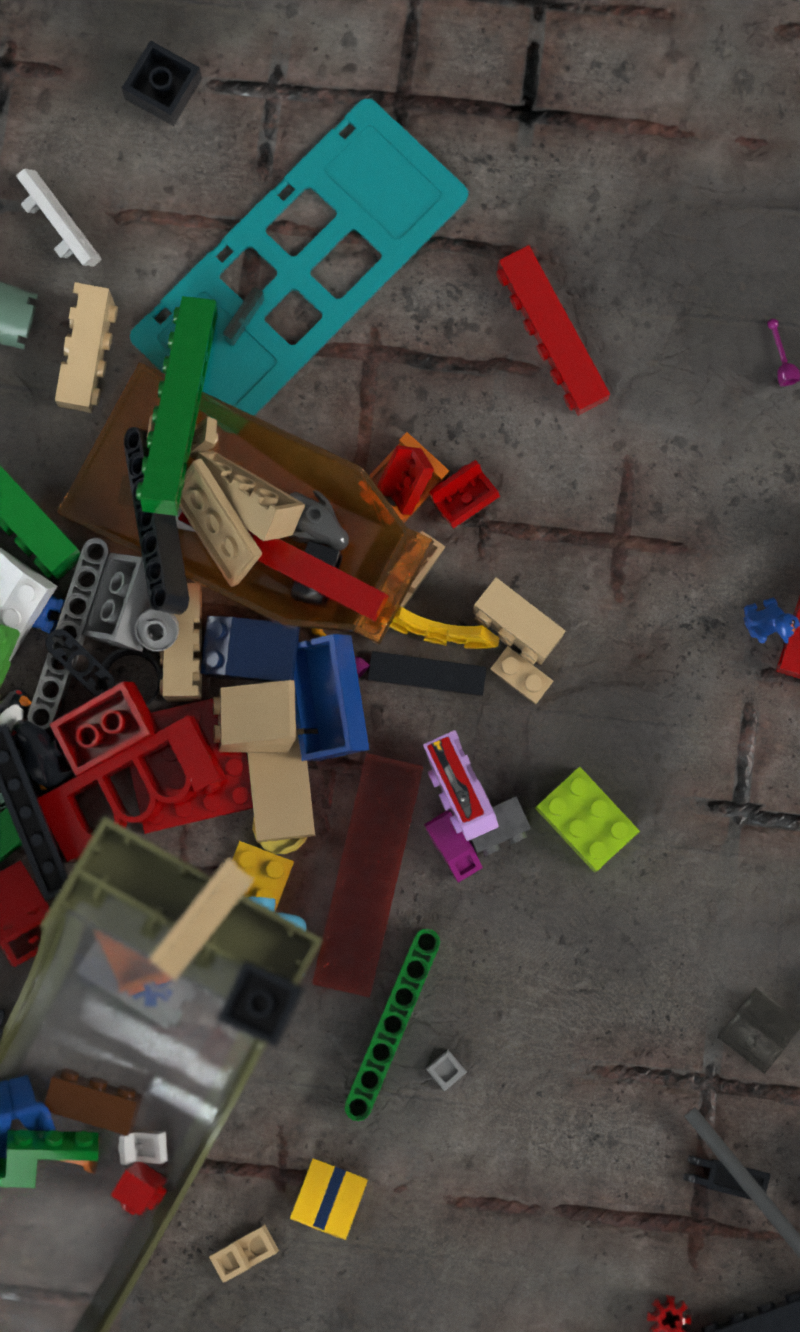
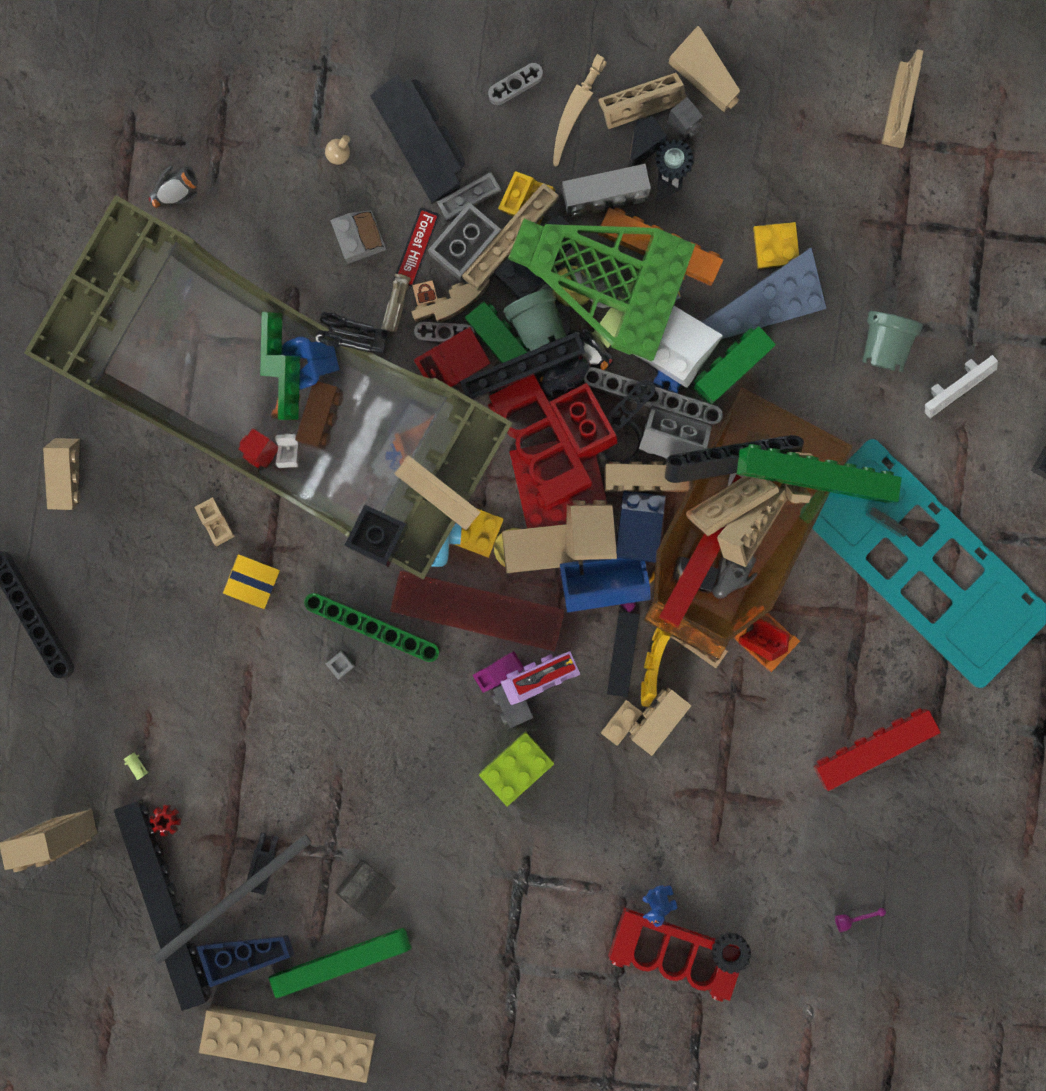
camera: 100 degrees right, 5 degrees up
tan wedge [55,282,118,413] -> none
light grey plate [135,608,179,651] -> none
red bracket [429,460,500,529] -> none

